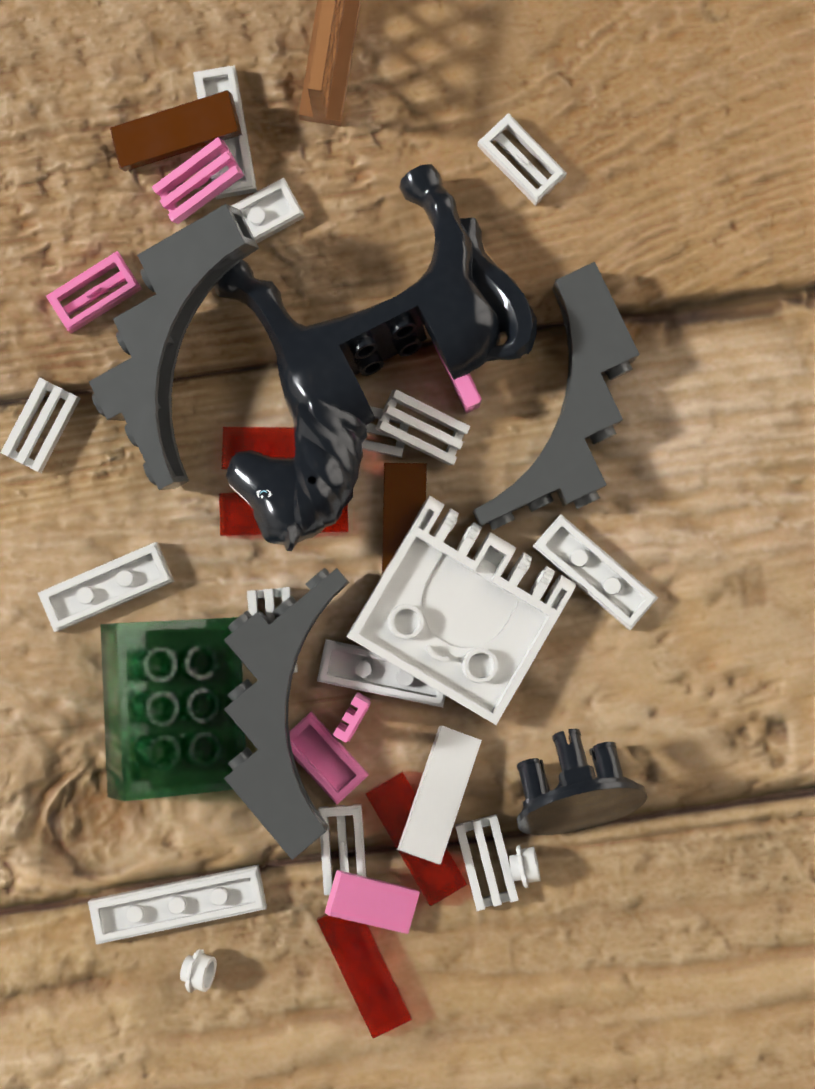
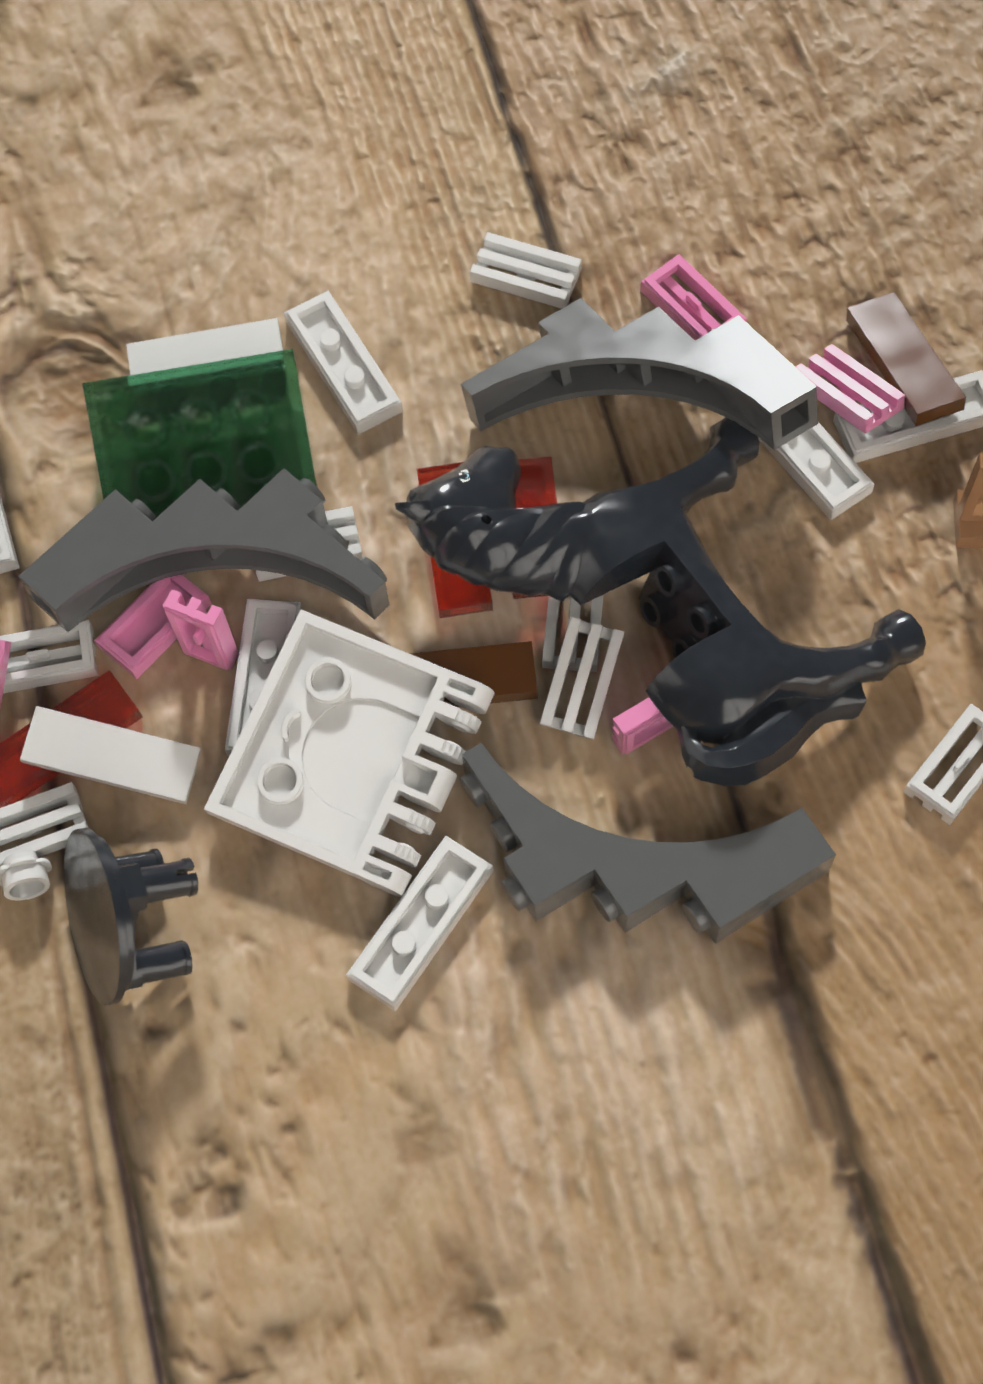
camera: 85 degrees right, 20 degrees down
none -> white tile [126,318,286,396]

